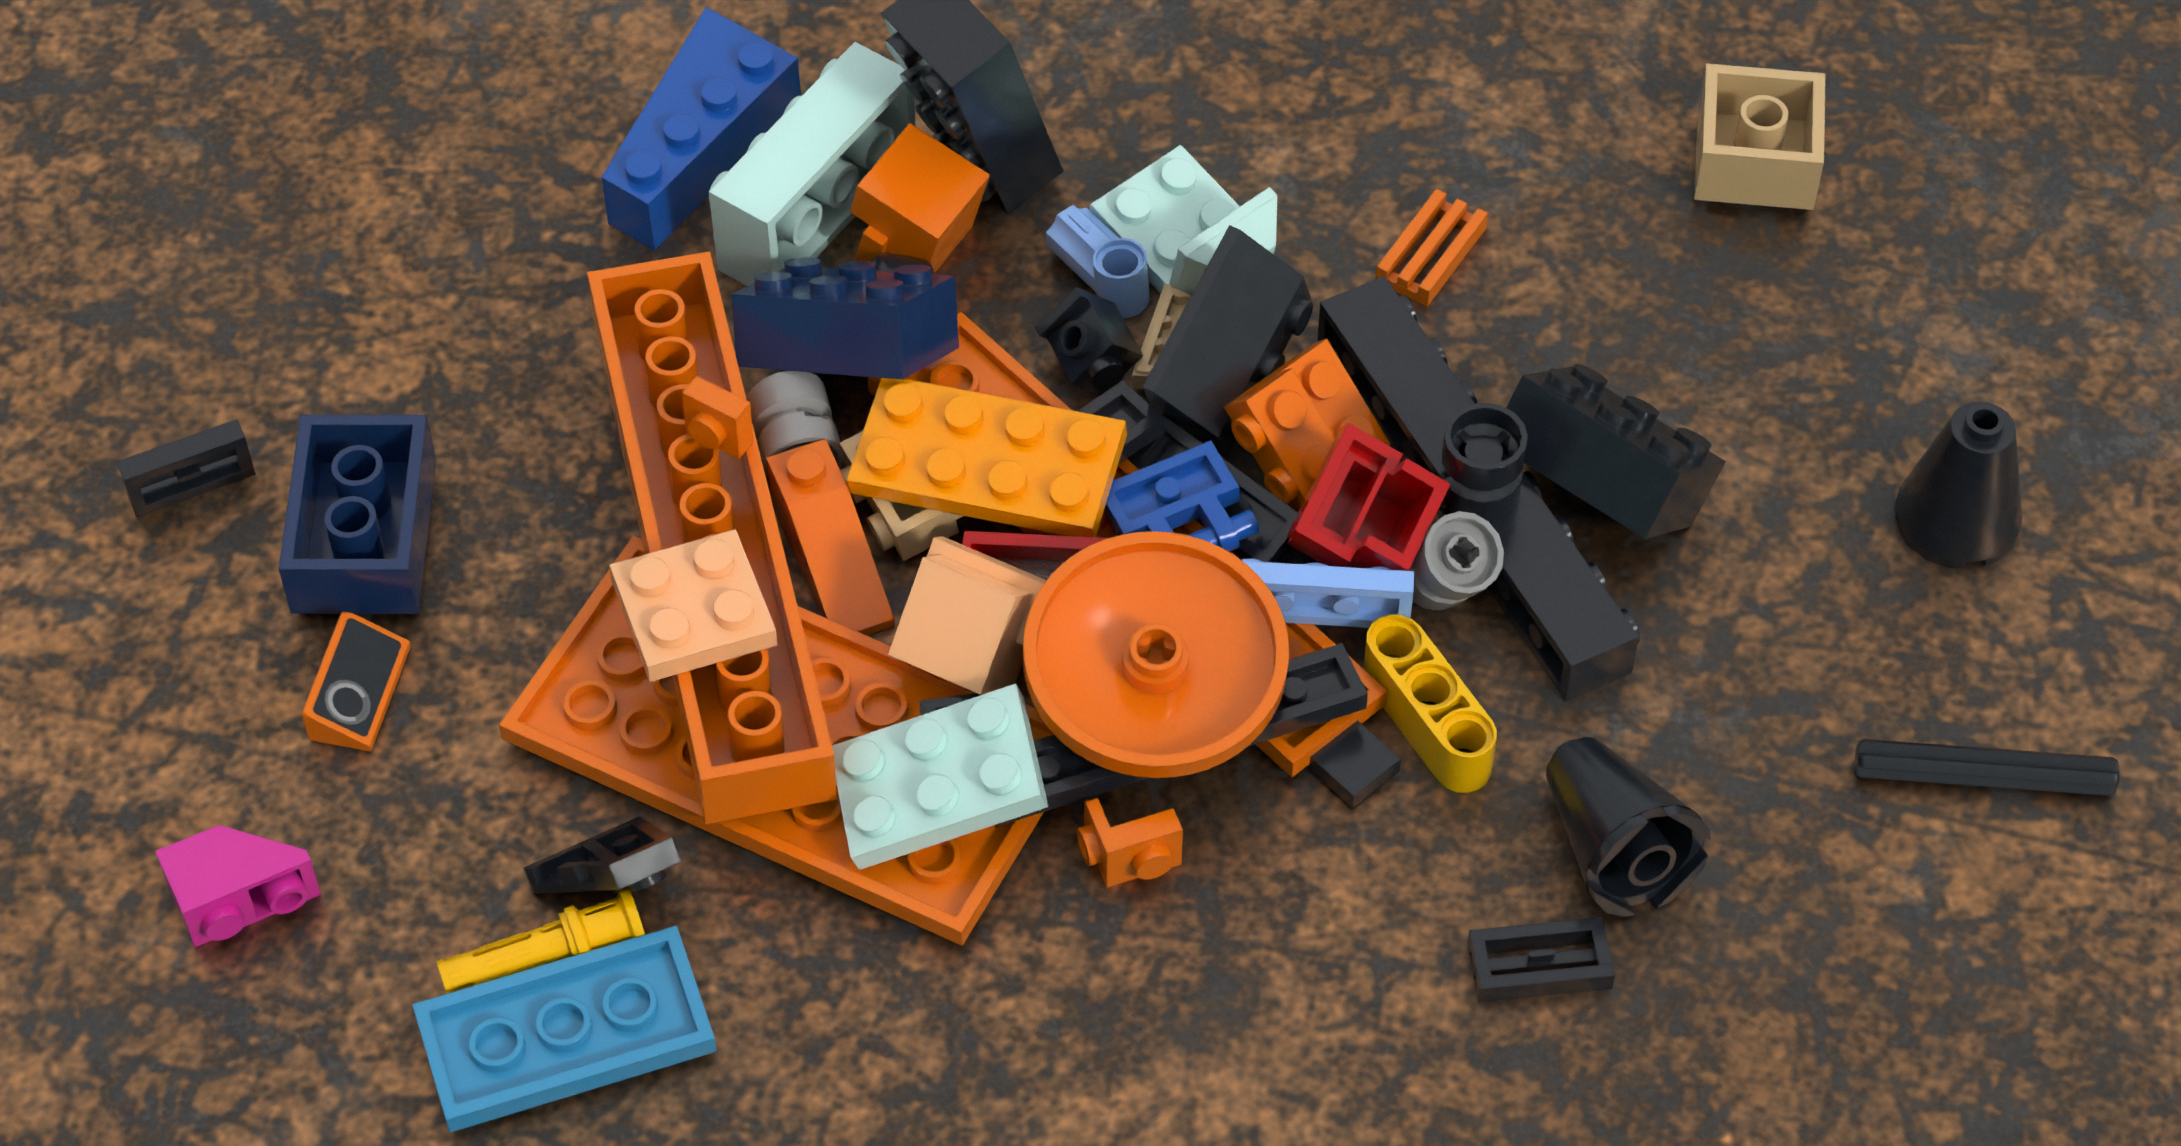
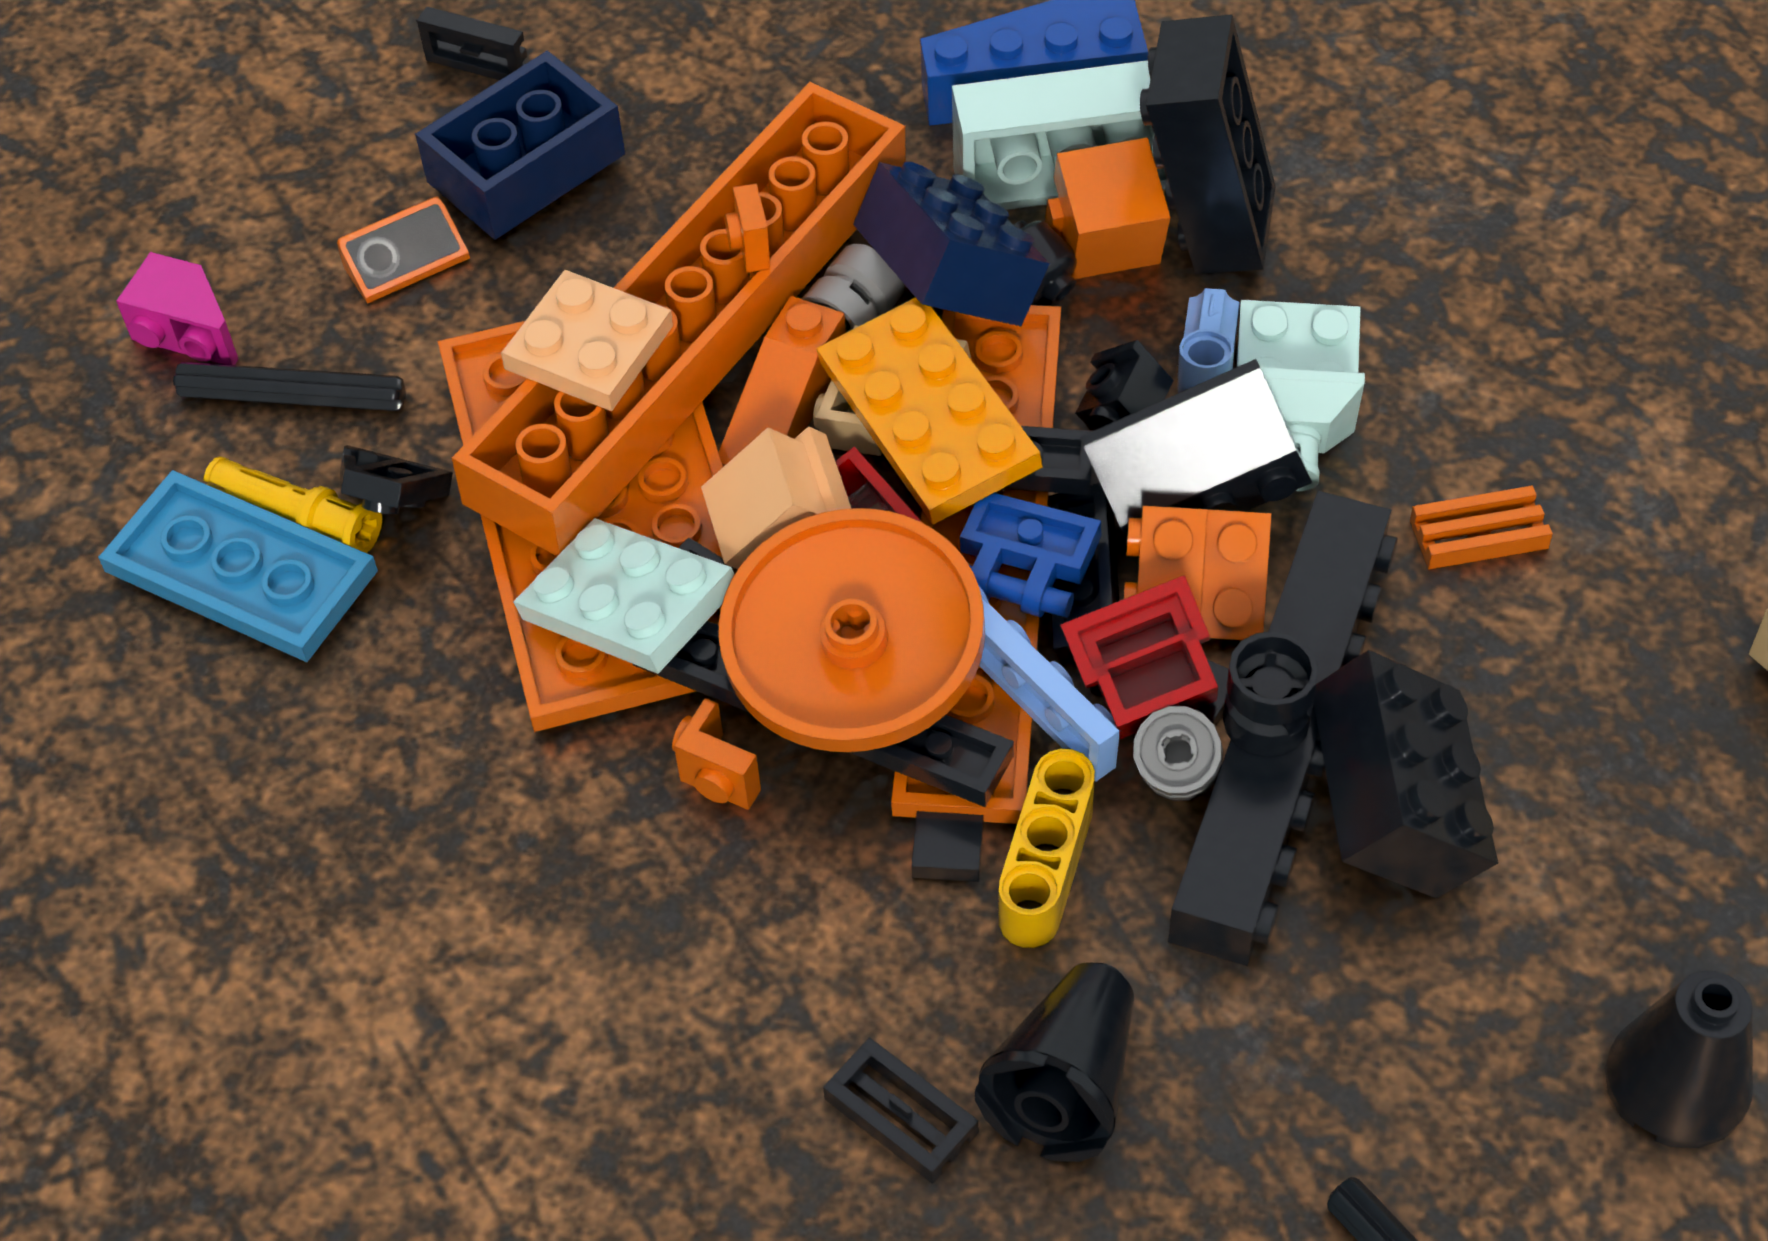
camera: 50 degrees right, 0 degrees up
none -> black axle [173,362,406,411]

